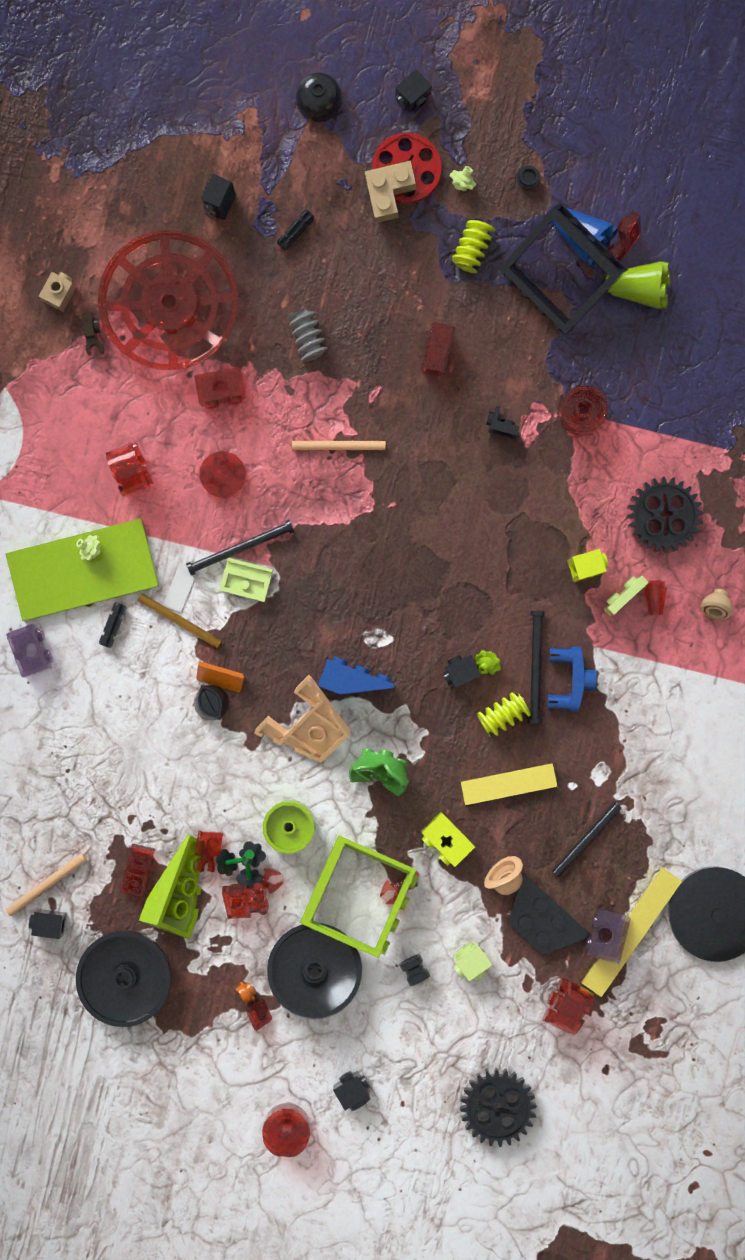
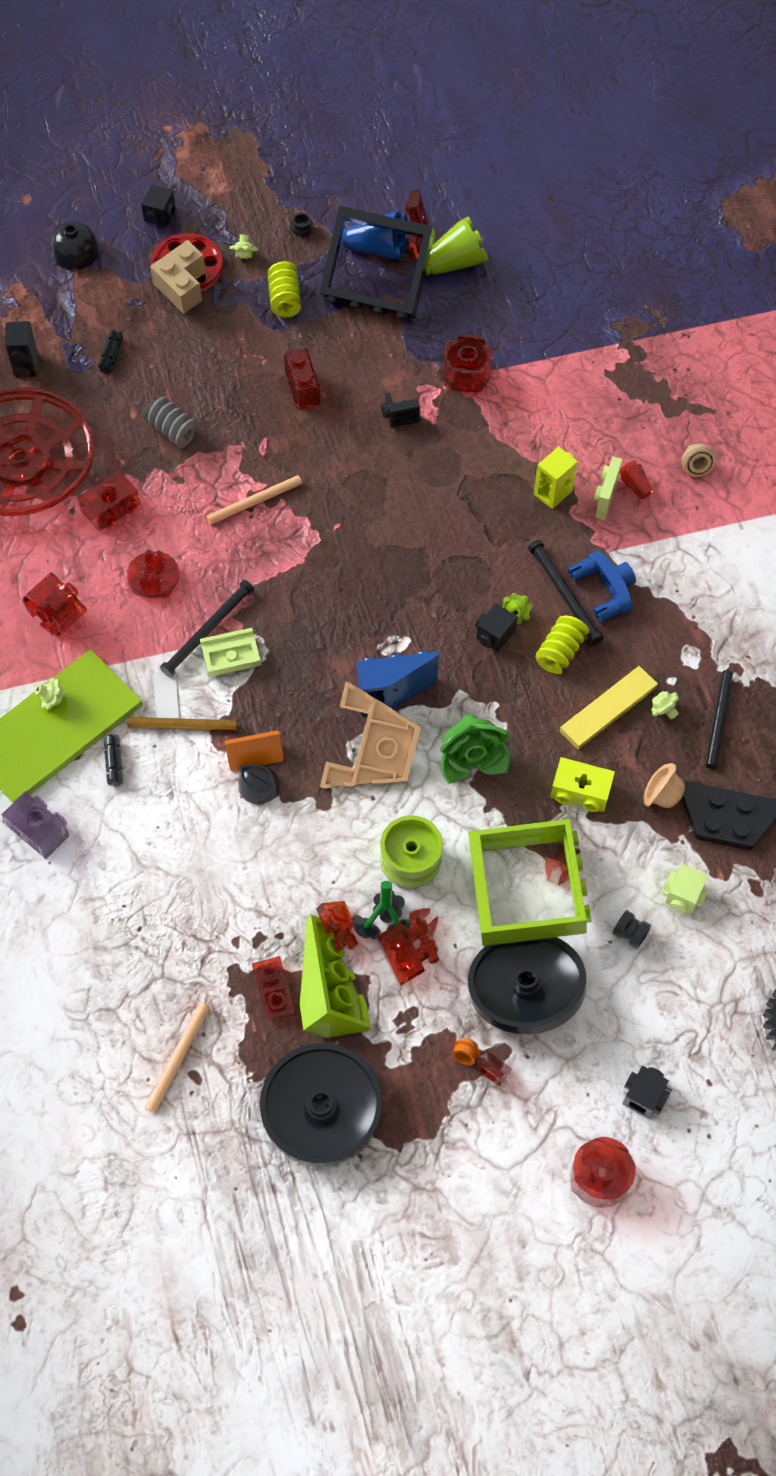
camera: 30 degrees left, 25 degrees down
black brick [29,909,66,939] -> none
black gear [626,477,704,553] -> none
none -> yellowish green plant [651,691,679,719]

